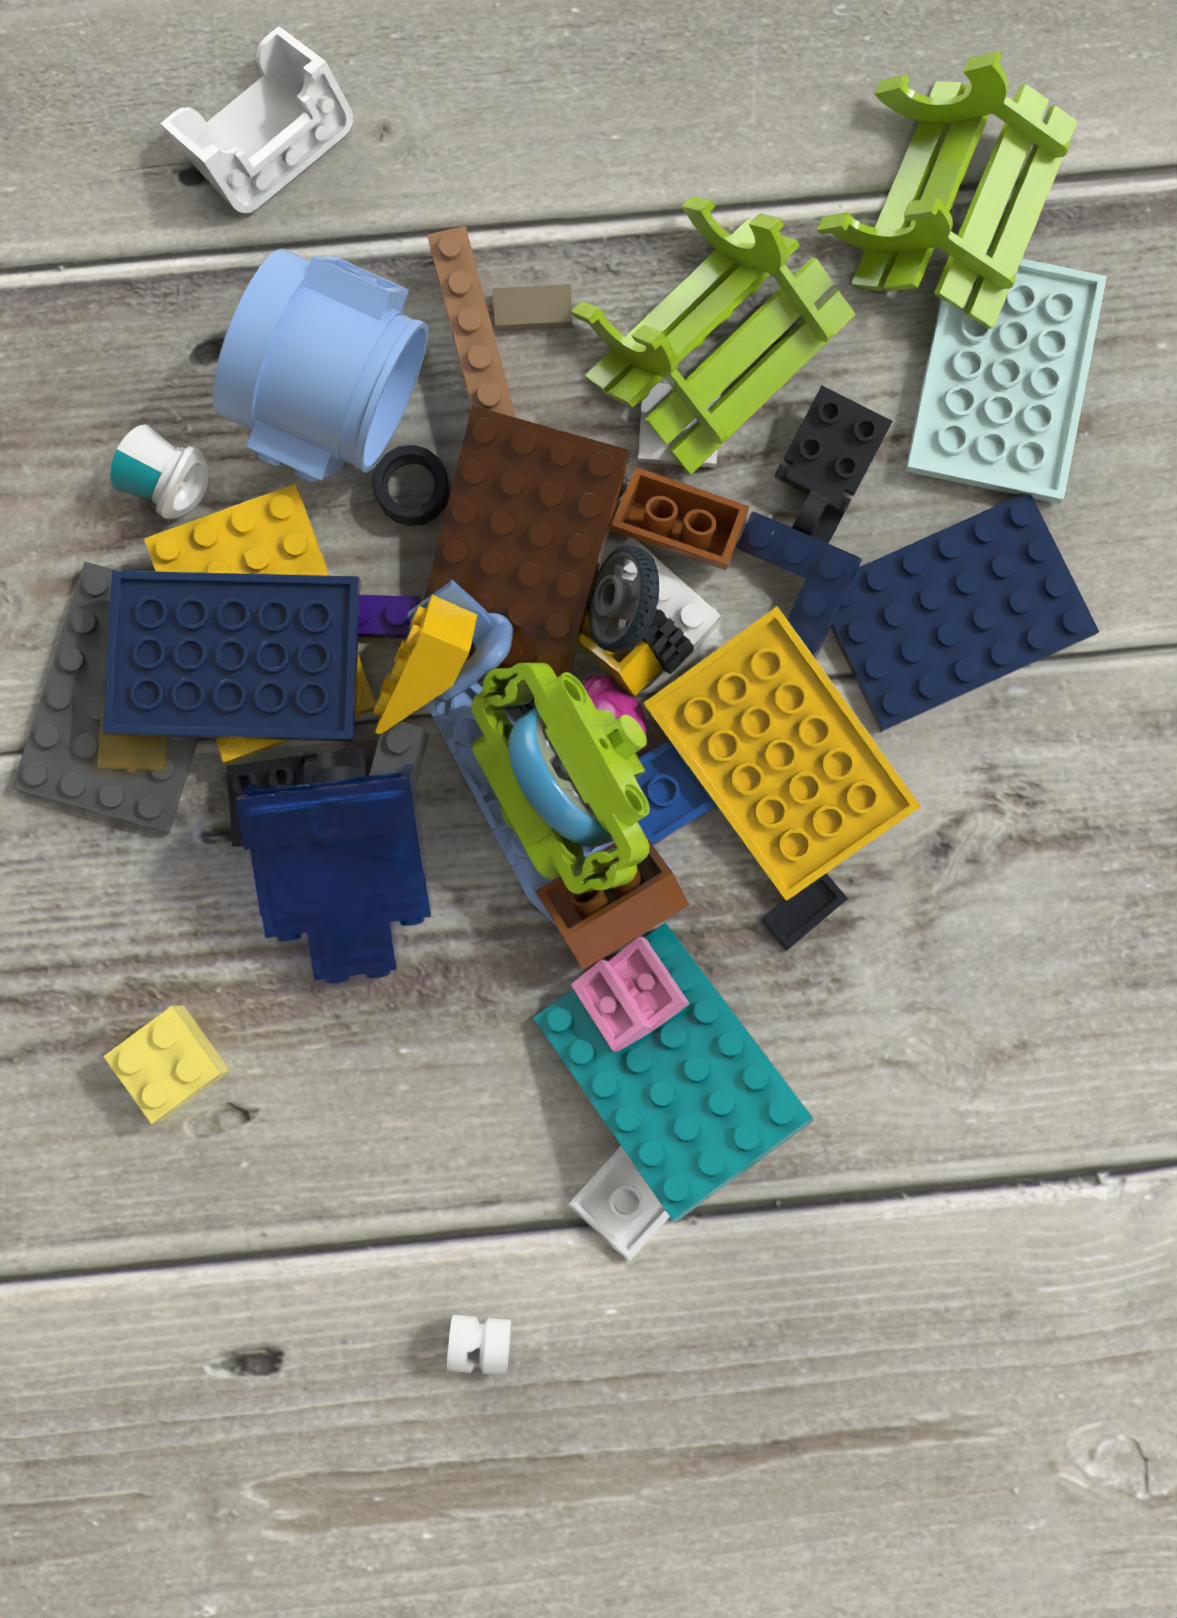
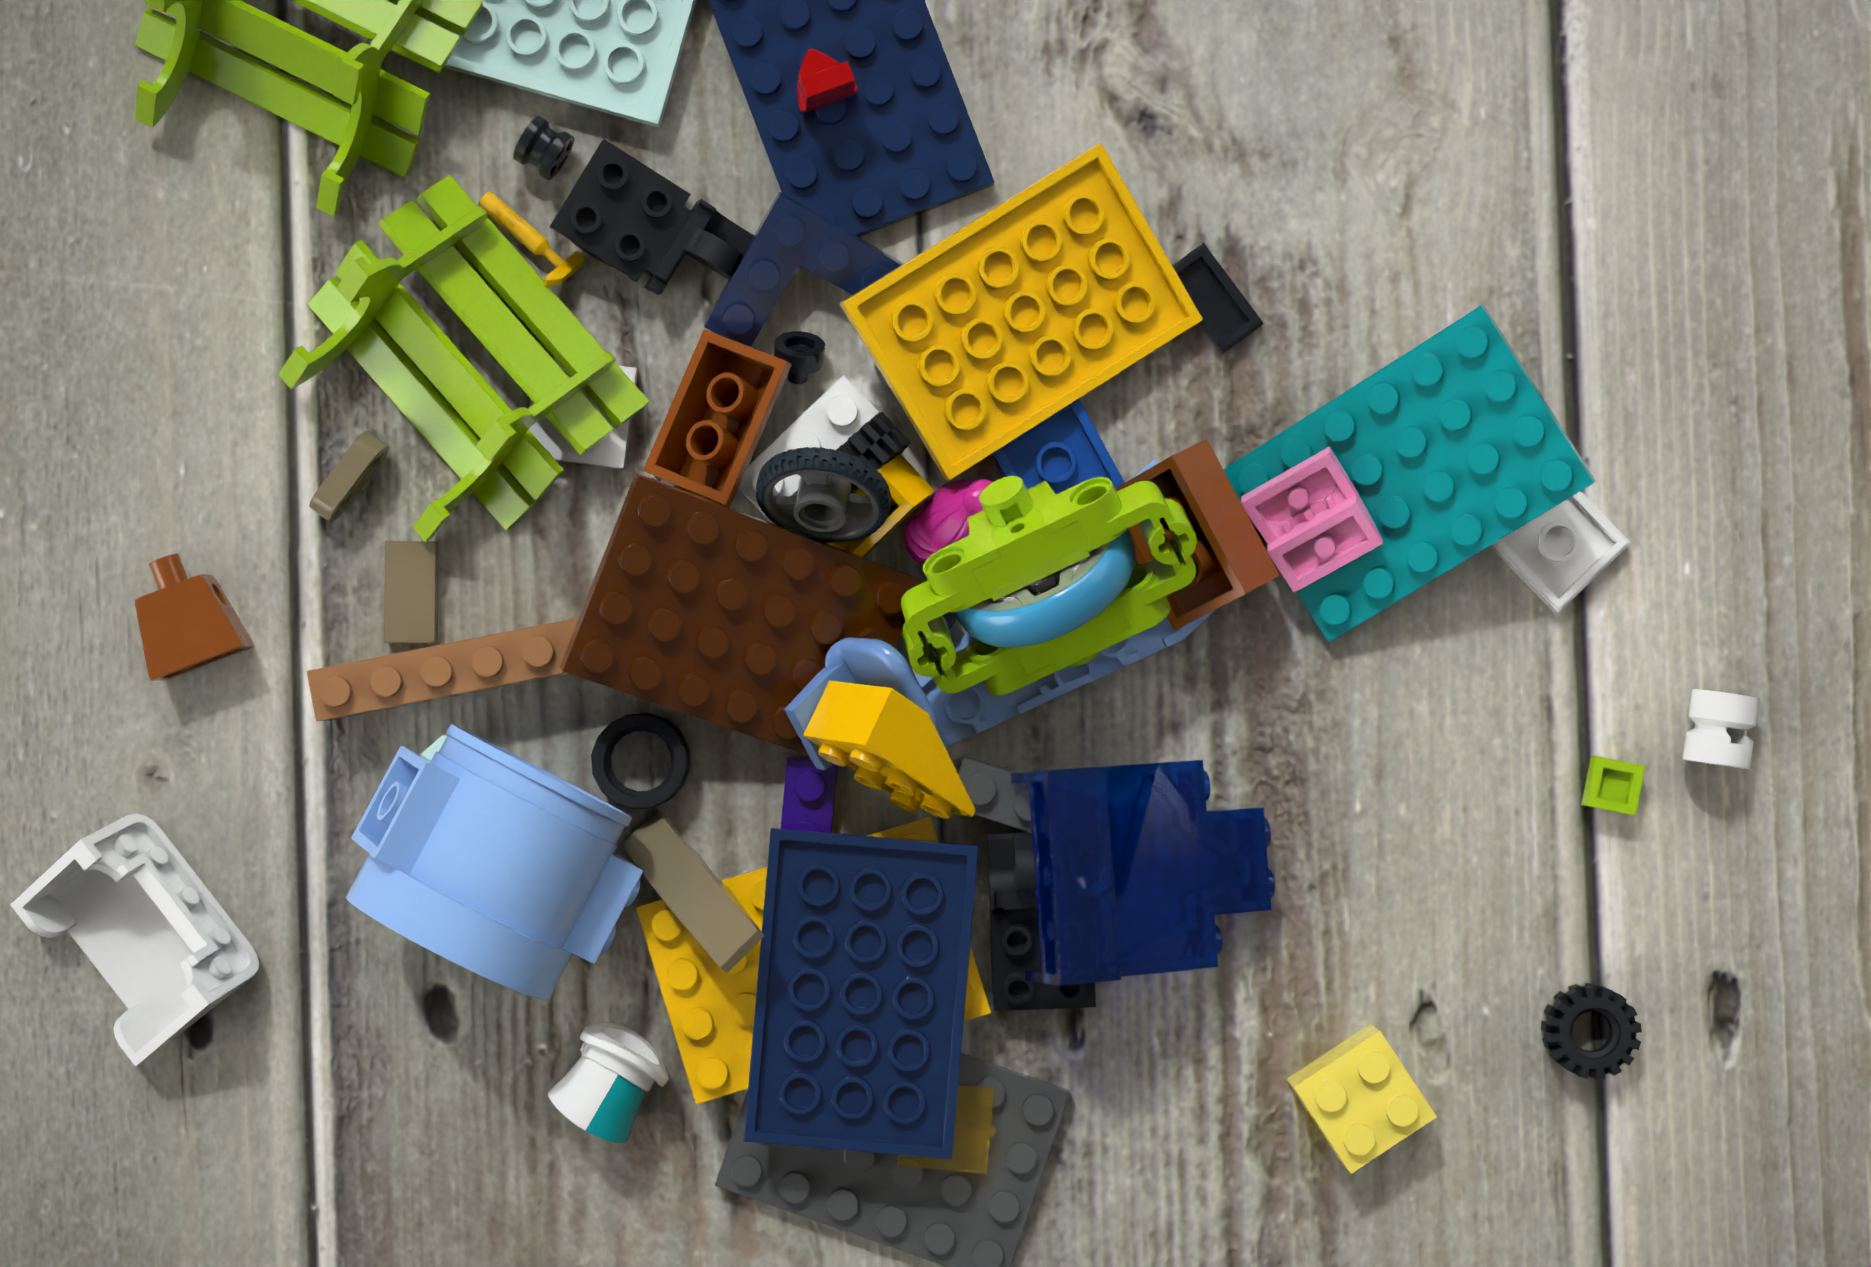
camera: 85 degrees left, 5 degrees up
none -> dark orange torso [135,554,254,681]
none -> dark tan beam [309,431,389,523]
none -> yellow piece [478,191,586,287]
none -> black wheel [513,116,575,180]
none -> dark tan slope [621,809,764,973]
none -> black tile [774,331,825,384]
none -> red tile [797,49,858,113]
none -> black tyre [1541,983,1642,1080]
none -> lime plate [1581,755,1646,816]

